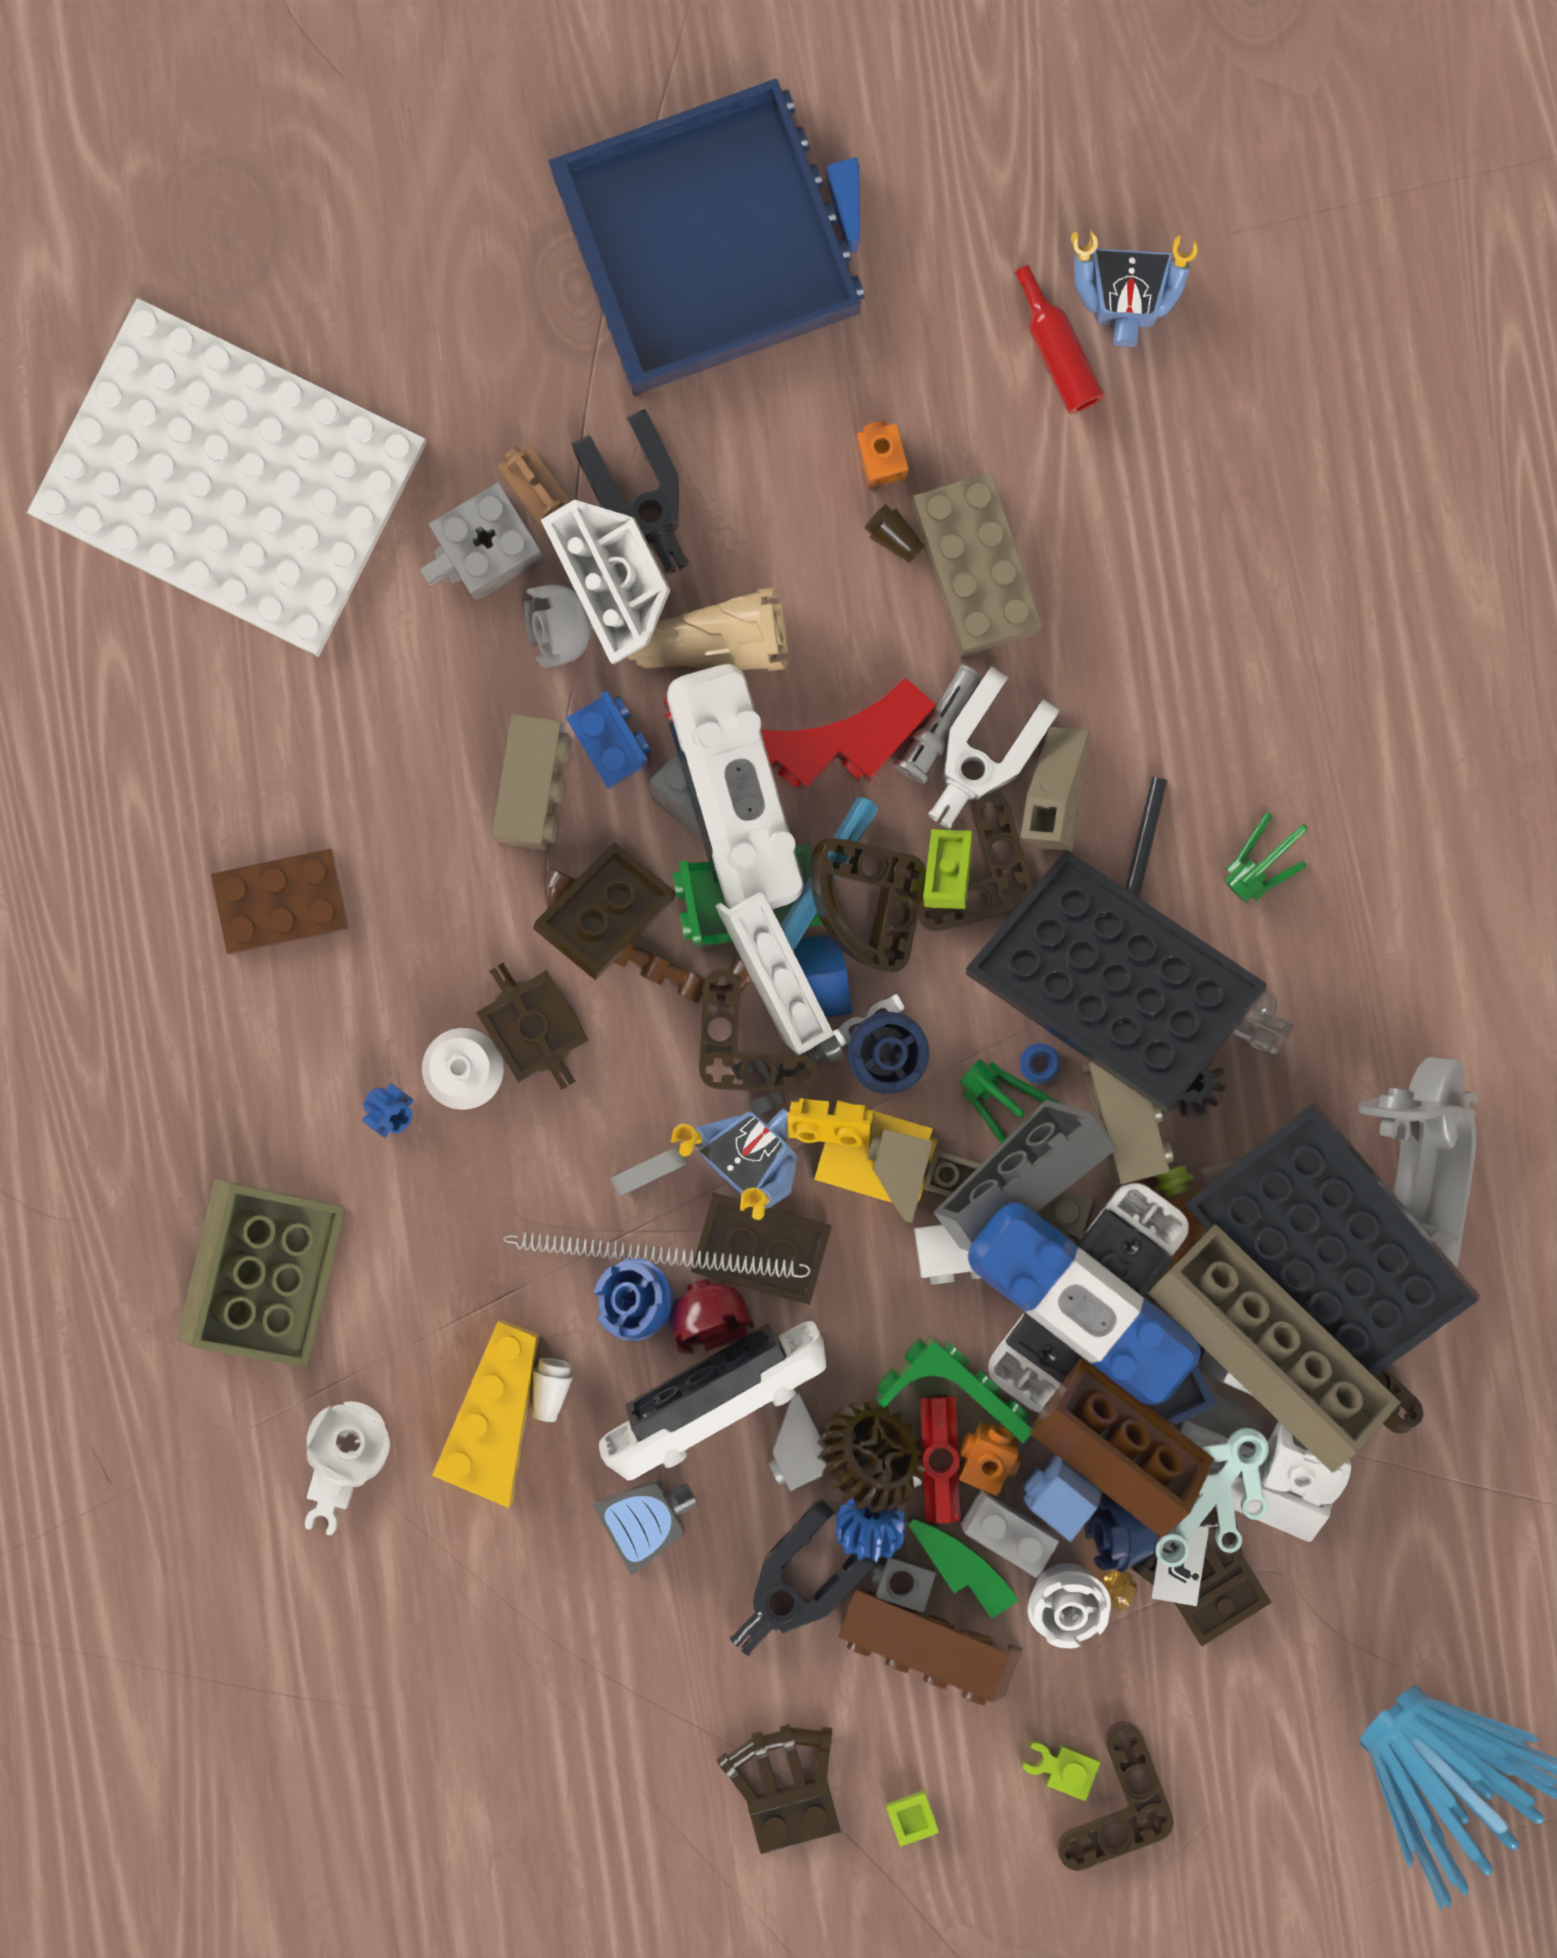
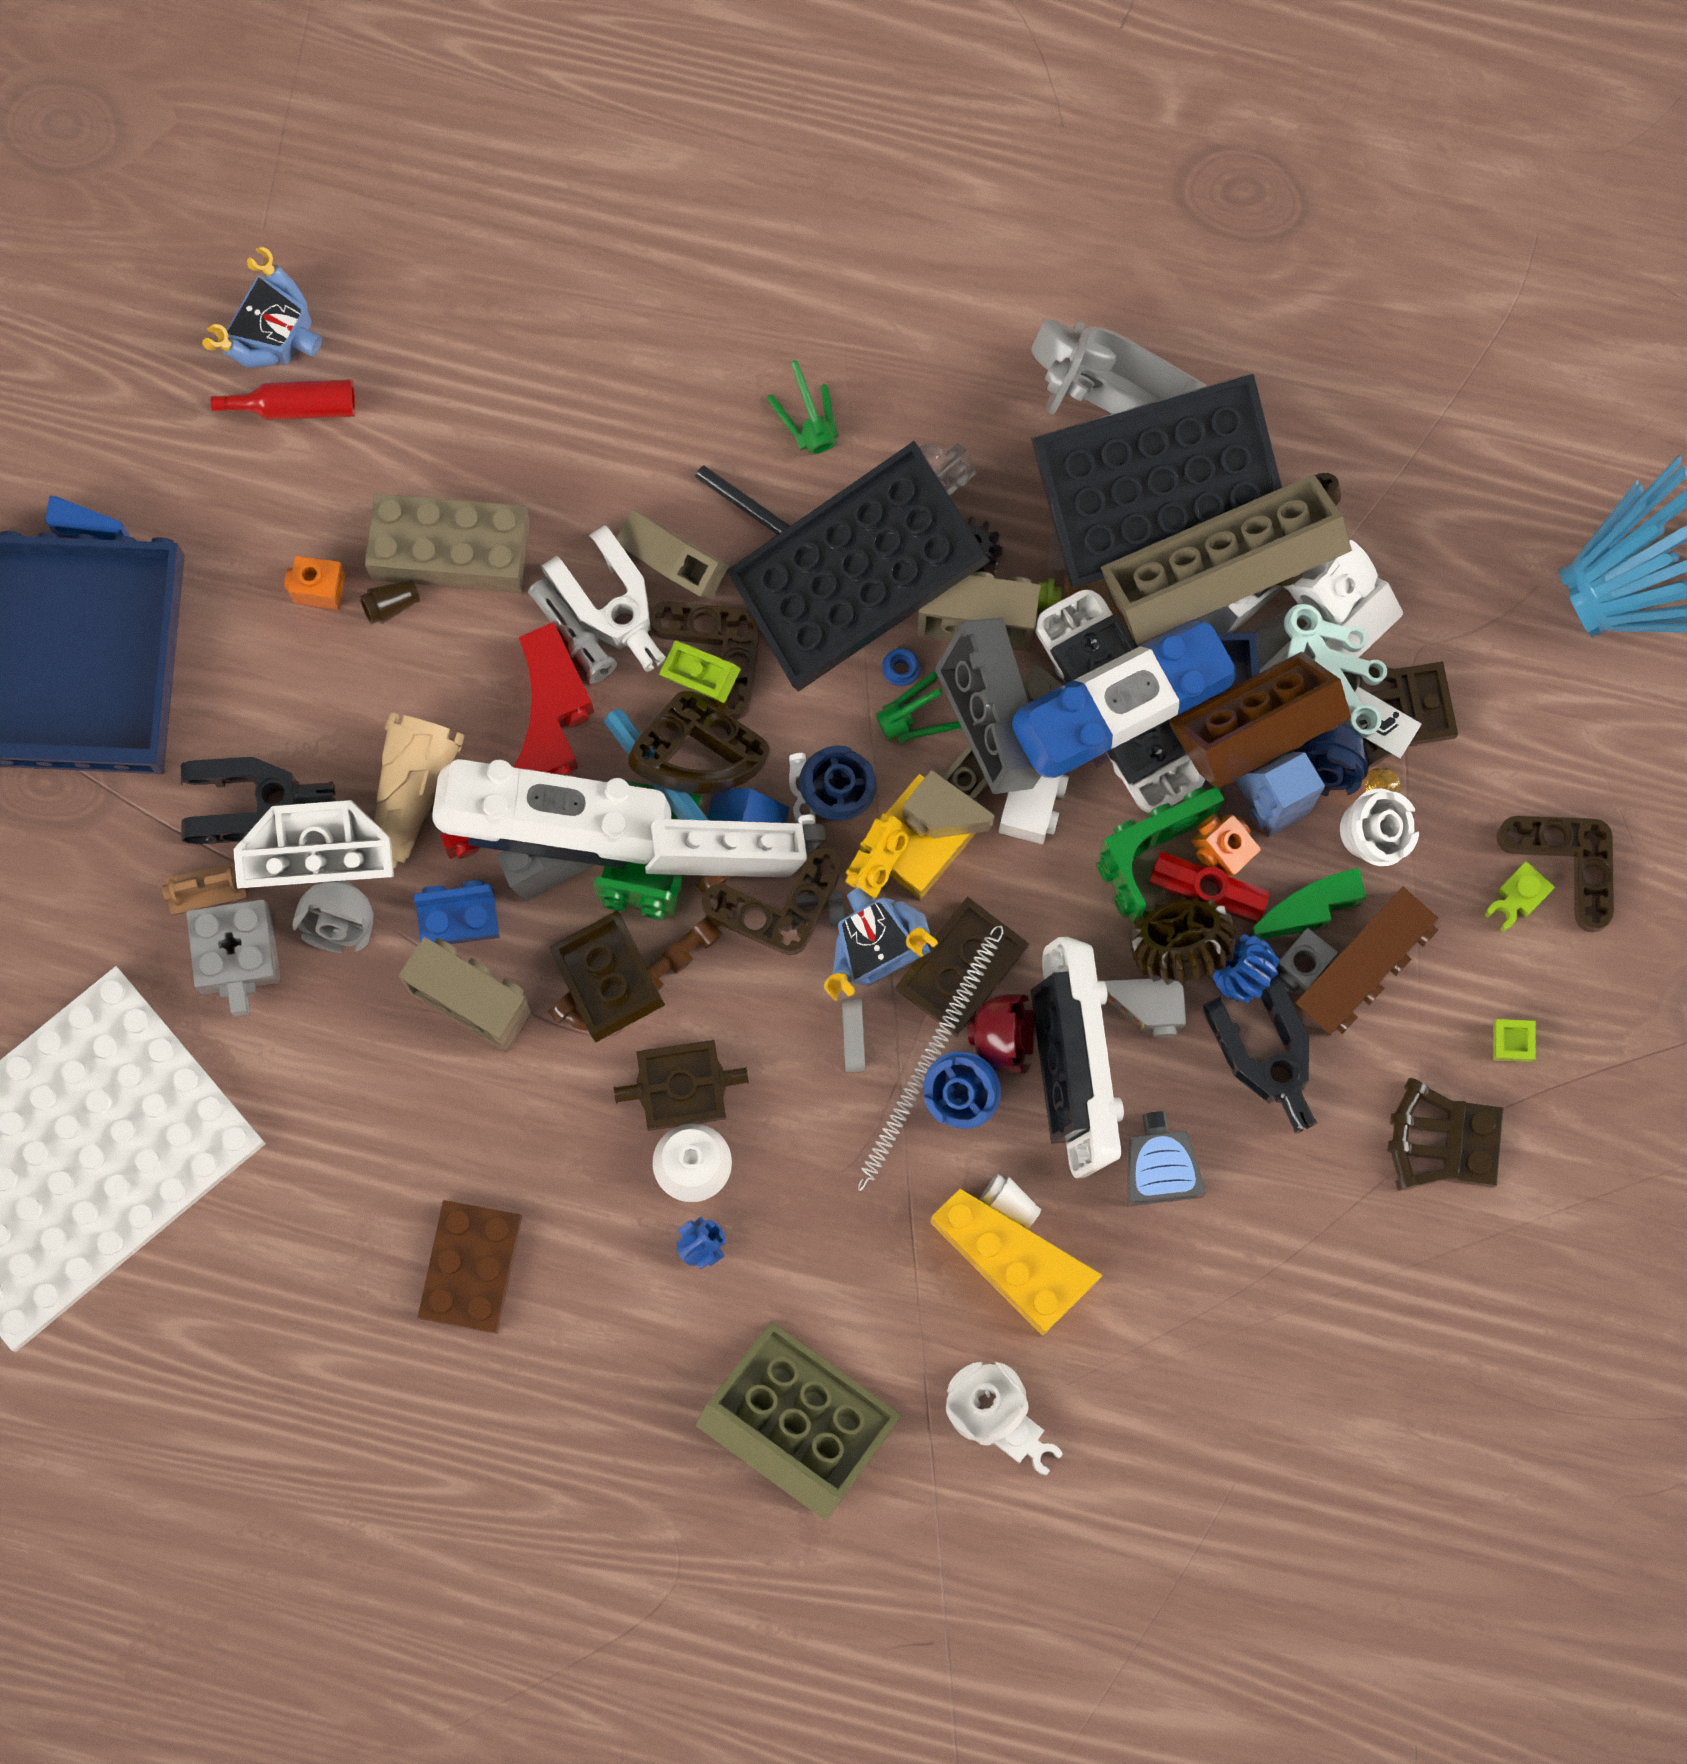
camera: 70 degrees left, 10 degrees down
light grey brick [959,1489,1059,1578] -> none

